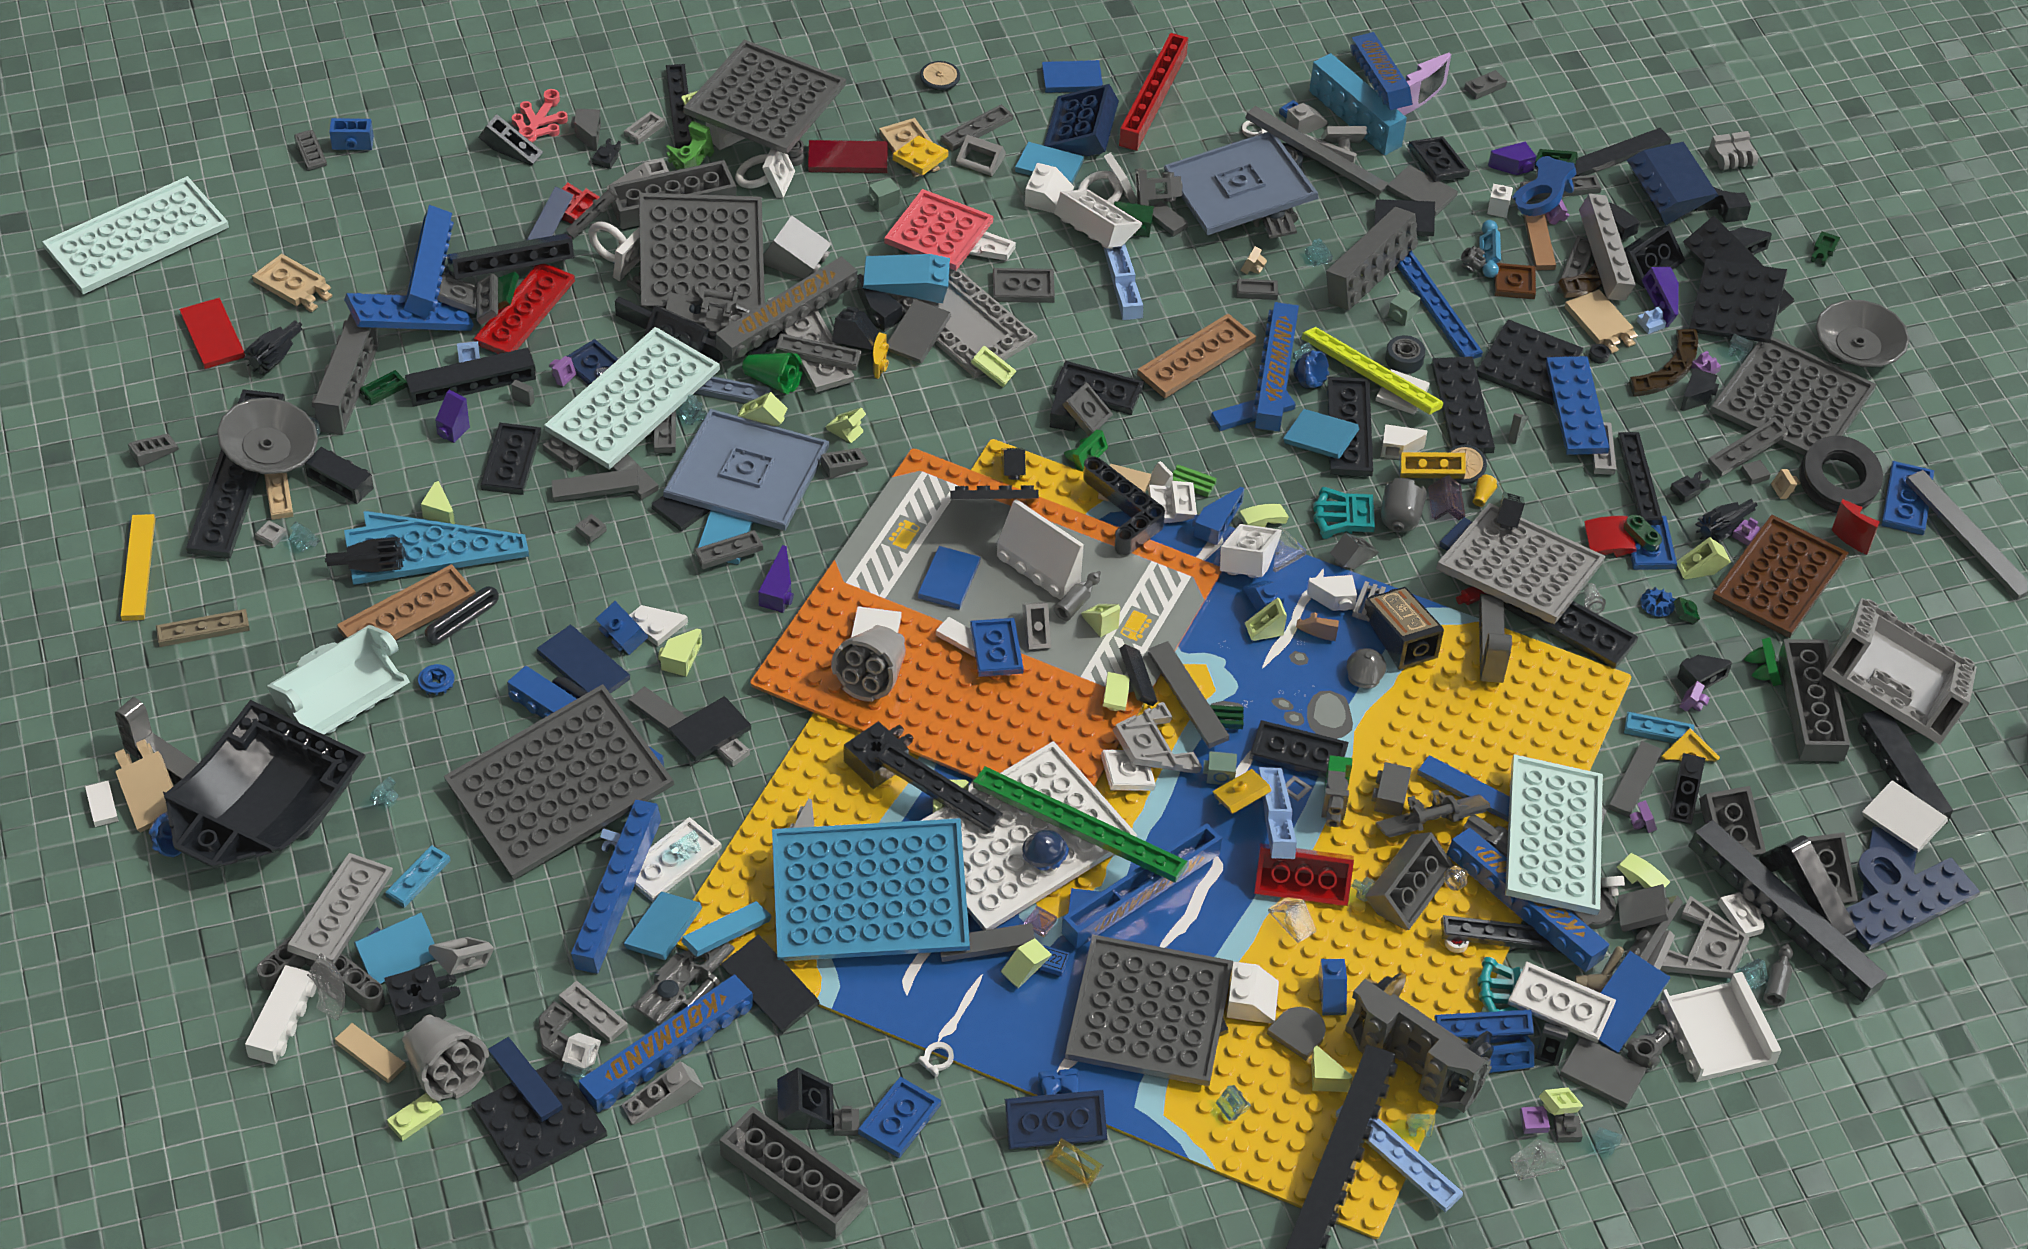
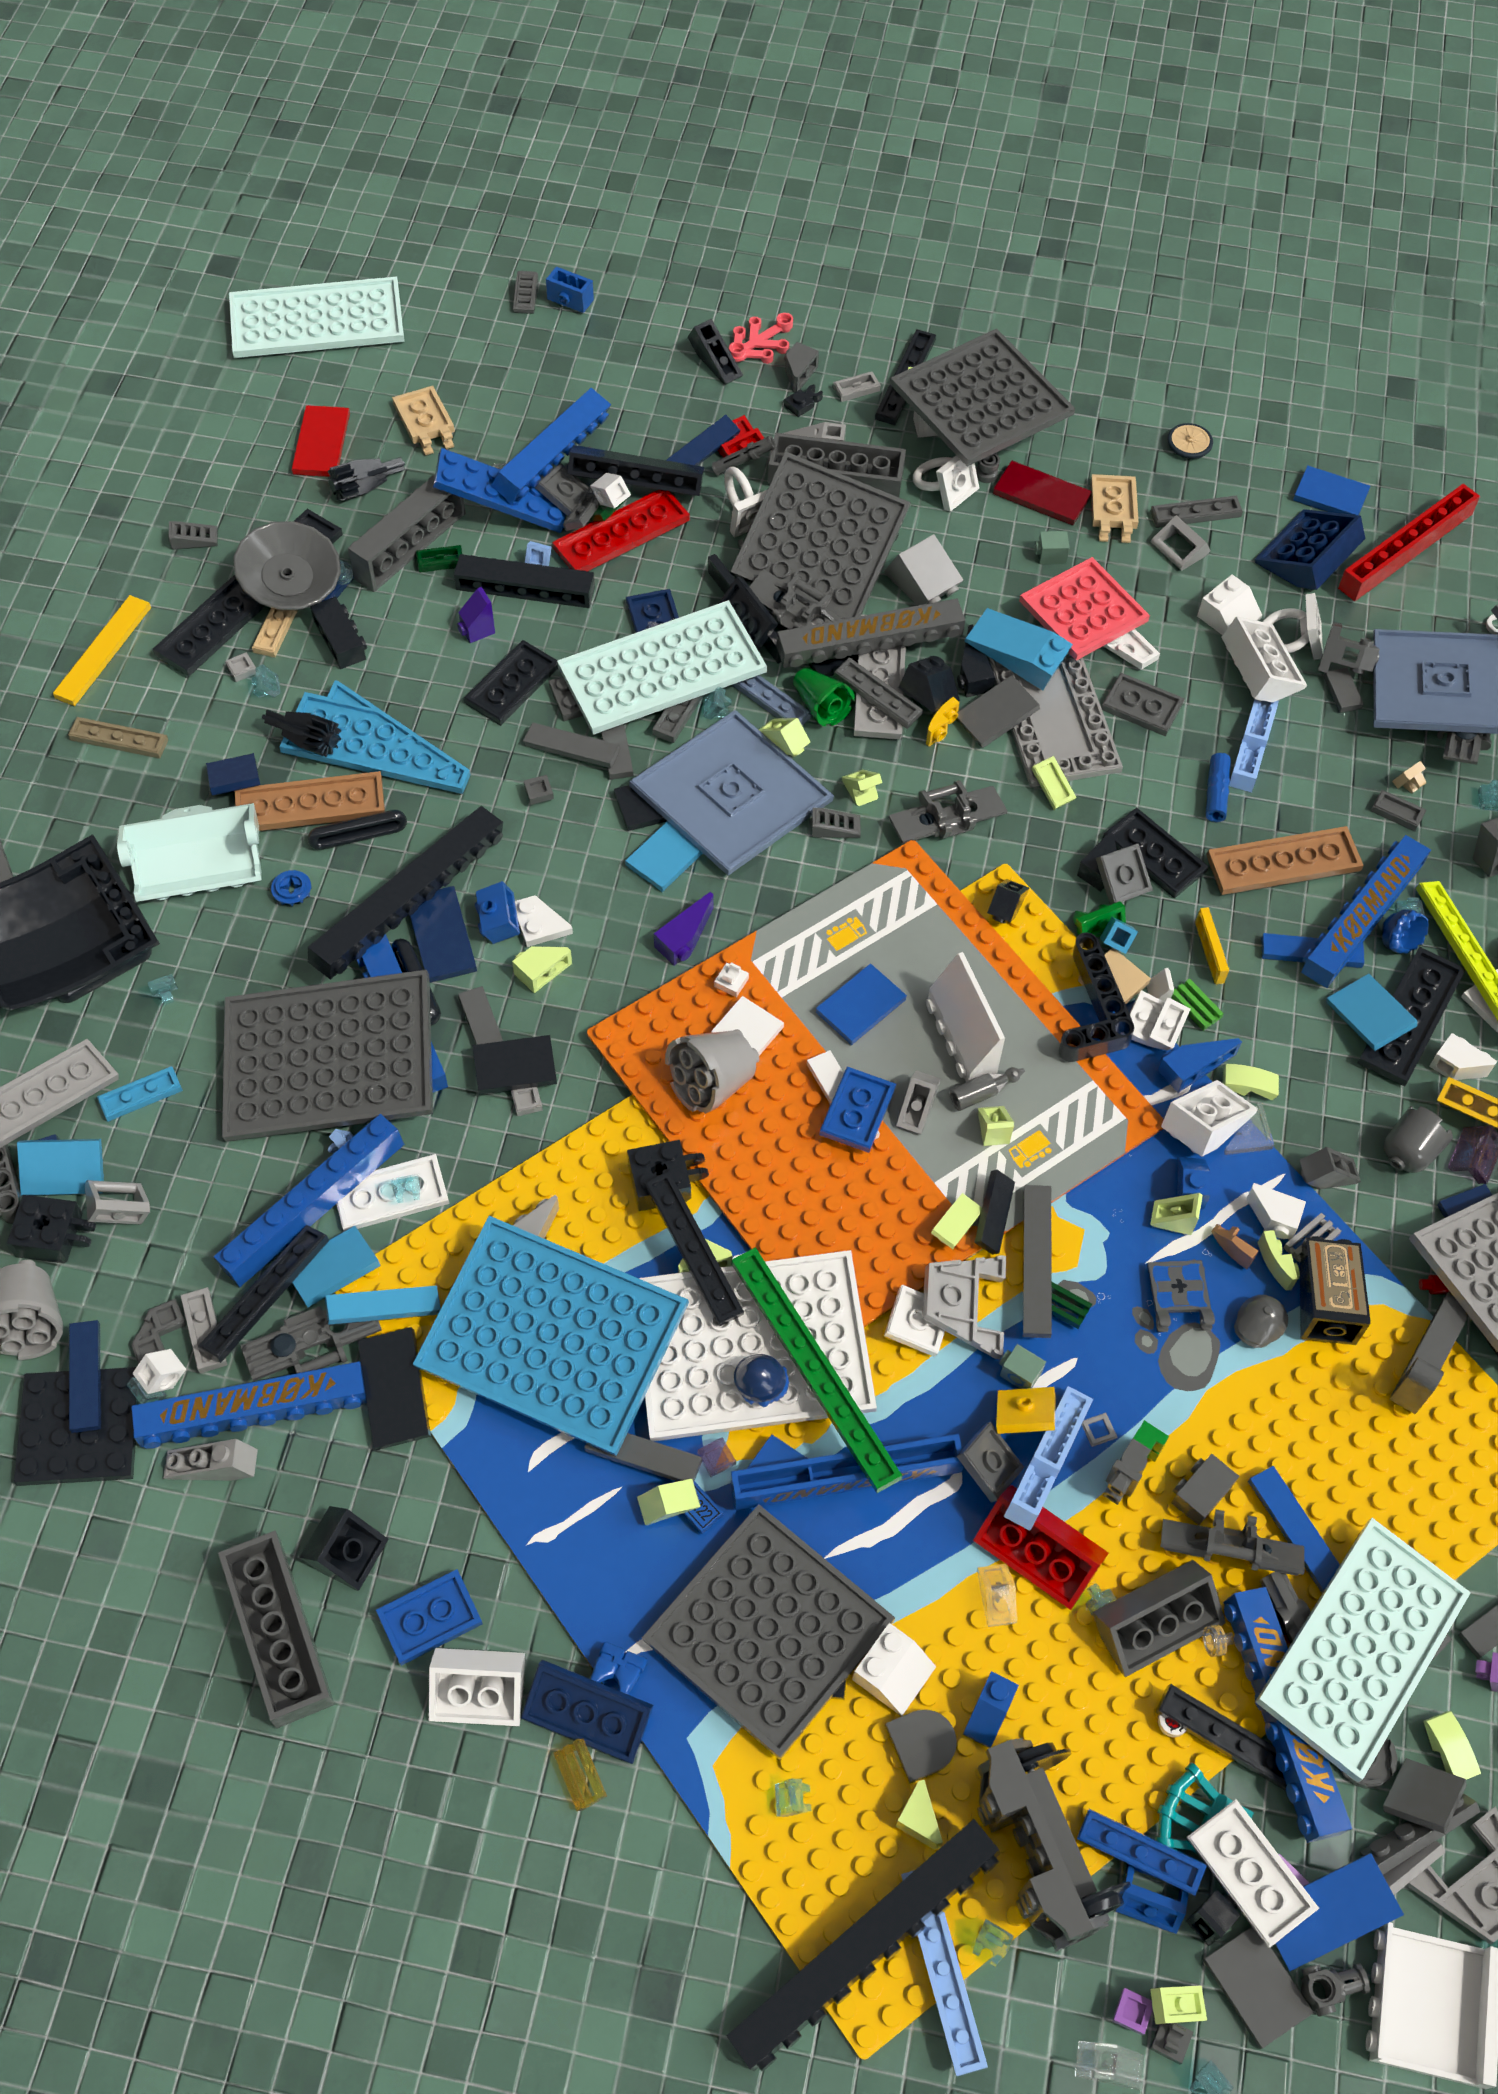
camera: 30 degrees right, 10 degrees up
yellowish green slope [421,481,455,524] -> none
dark grey tile [511,380,534,407] -> none
medium lavender tile [549,356,576,386] -> none
bright green tile [666,121,714,170] -> none
dark grey tile [694,530,763,569] -> none
dark grey tile [834,1106,859,1136] -> none
yellow plate [892,135,948,175] -> none
white piece [918,1042,954,1078] -> none
black plate [950,485,1039,499] -> none
dark azure tile [1015,142,1084,184] -> none
dark green slope [1114,201,1154,237] -> none
black tile [1249,720,1349,778] -> none
teal plate [1313,487,1375,539] -> none
dark tan piece [1574,946,1624,993] -> none
white tile [1601,876,1625,896] -> none
none -> black tile [198,1225,329,1363]
none -> dark blue tile [206,753,260,795]
none -> black brick [308,806,503,980]
none -> white slope [429,1648,525,1726]
none -> white brick [590,473,631,508]
none -> white tile [714,963,749,998]
none -> dark grey piece [888,780,1008,844]
none -> dark grey tile [957,1422,1024,1503]
none -> dark azure brick [1100,917,1138,954]
none -> dark grey flag [1147,1260,1215,1332]
none -> yellow tile [1195,907,1229,984]
none -> blue axle [1206,753,1231,822]
none -> yellowish green slope [1258,1230,1300,1290]

